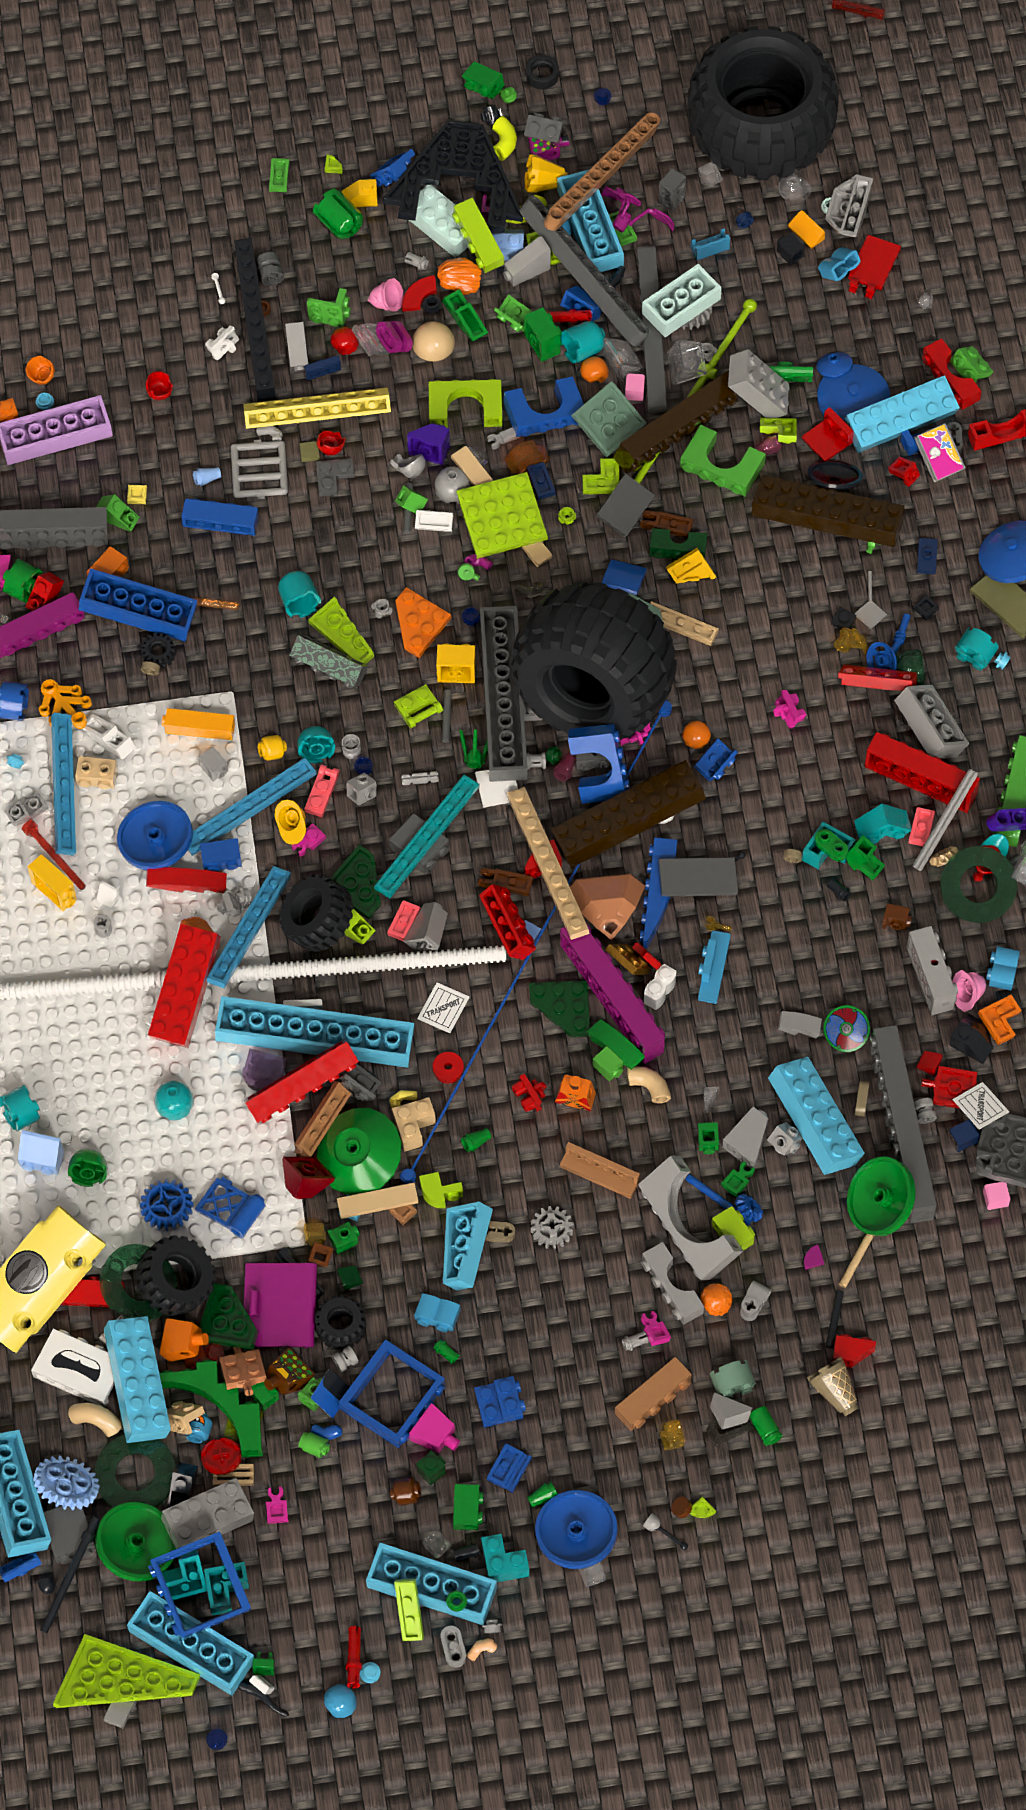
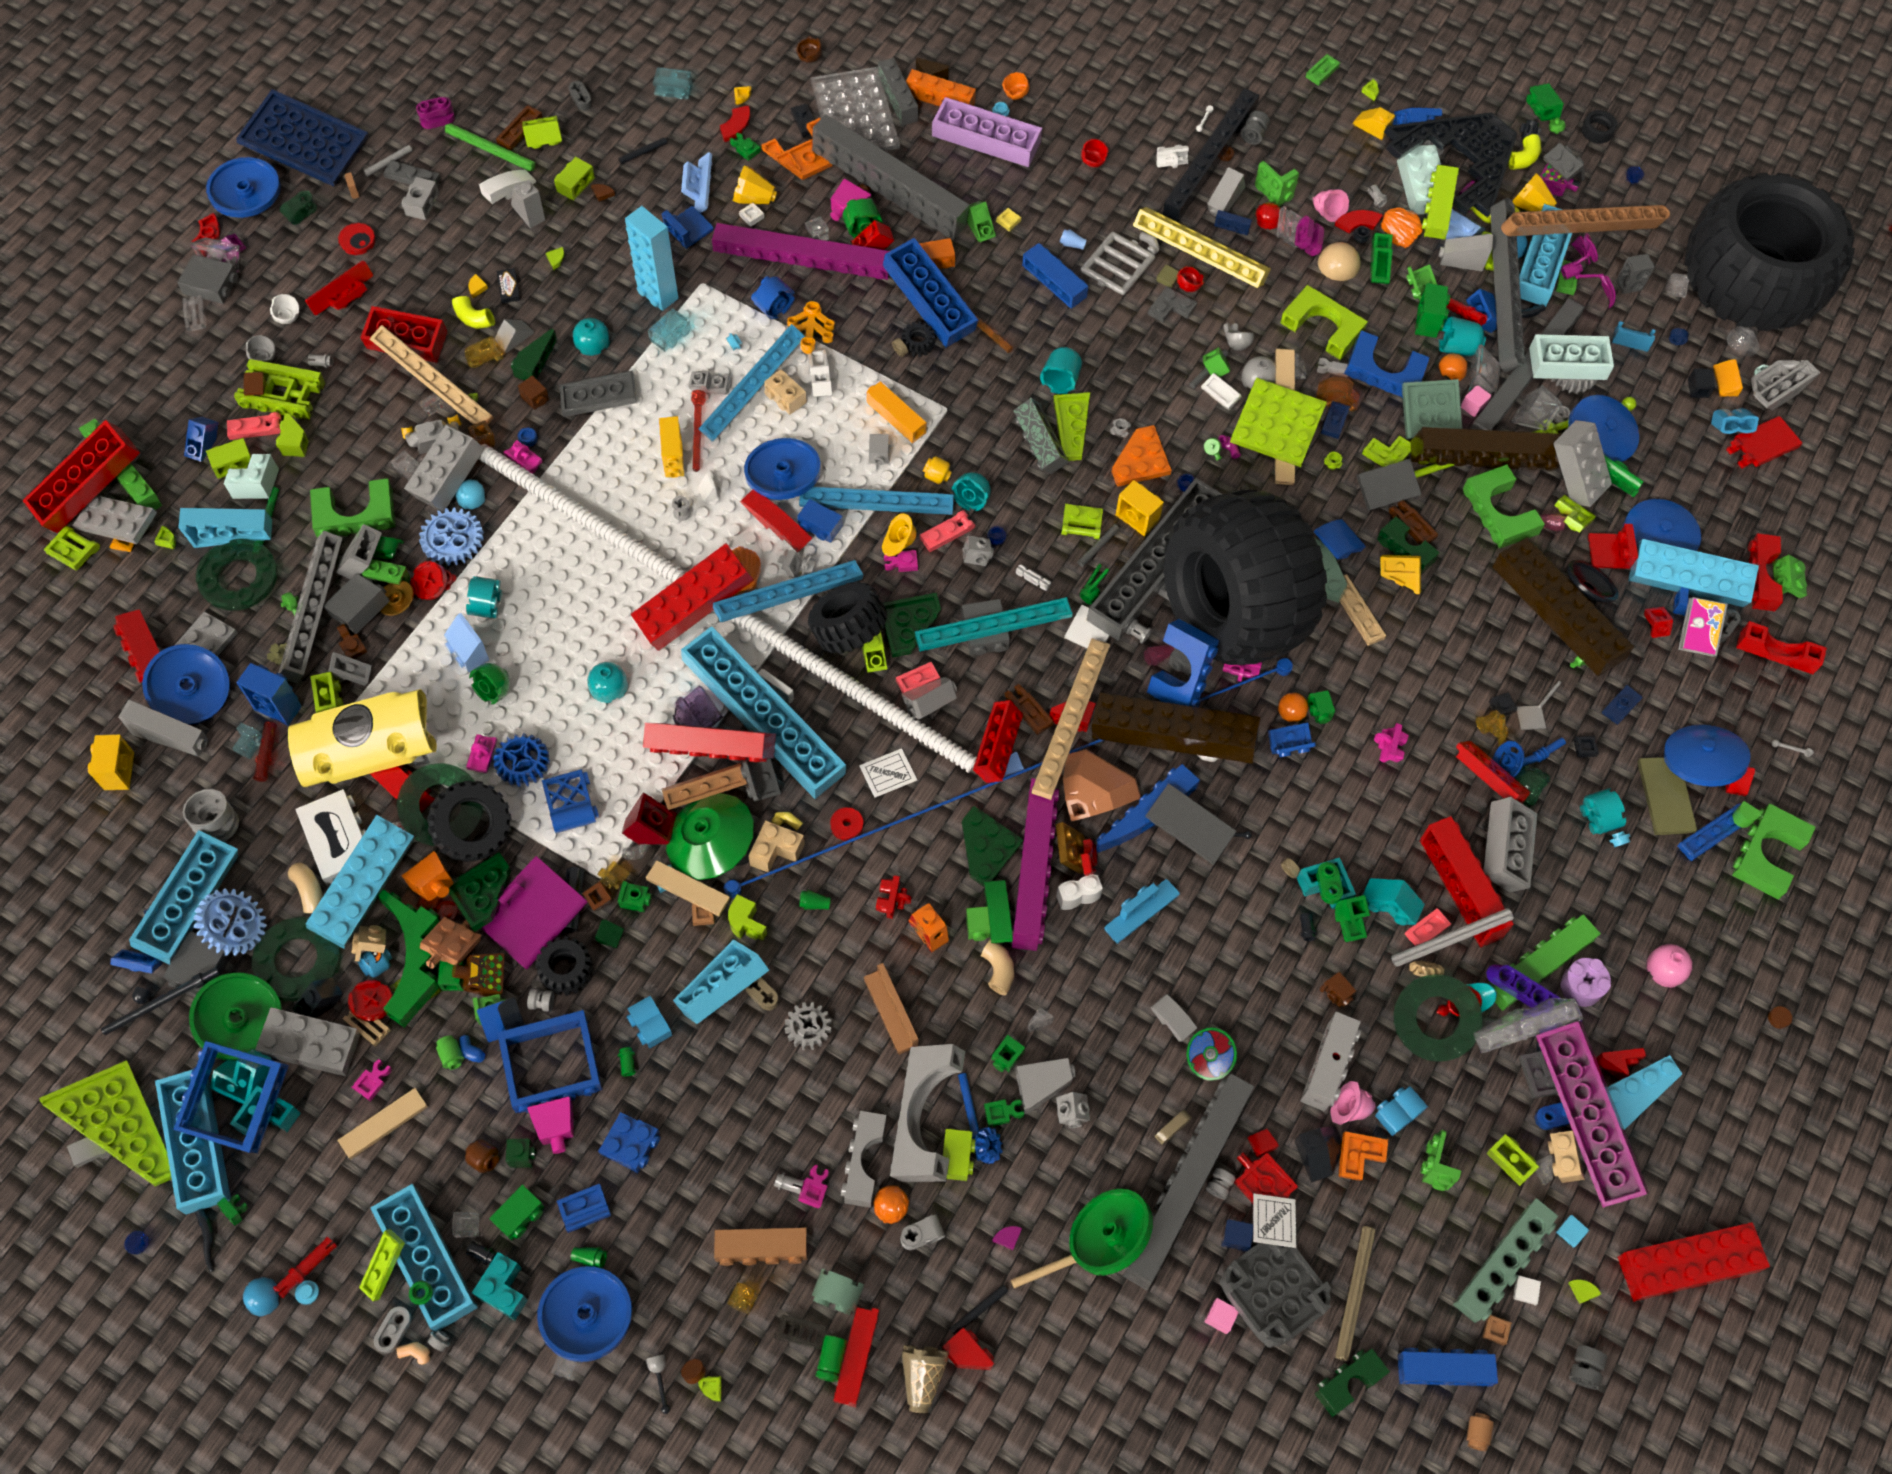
camera: 35 degrees right, 0 degrees up
white tile [249,1675,275,1694] -> none
green cylinder [313,188,363,240] -> none
light grey wheel [341,734,361,759] -> none
dark purple slope [407,423,450,465] -> none
dark green plate [546,746,562,765] -> none
clear yellow hand [705,916,732,932] -> none
light grey slope [710,1393,752,1430] -> none
medium azure brick [768,1057,865,1175] -> none
blue dish [817,352,853,377] -> none
clear plate [919,293,933,310] -> none
none -> tan tile [338,1088,428,1160]
none -> dark pink hips [466,734,498,773]
none -> clear arm [622,844,651,860]
none -> red fence [833,1307,879,1408]
none -> green brick [1307,691,1335,724]
none -> blue dish [1568,395,1639,463]

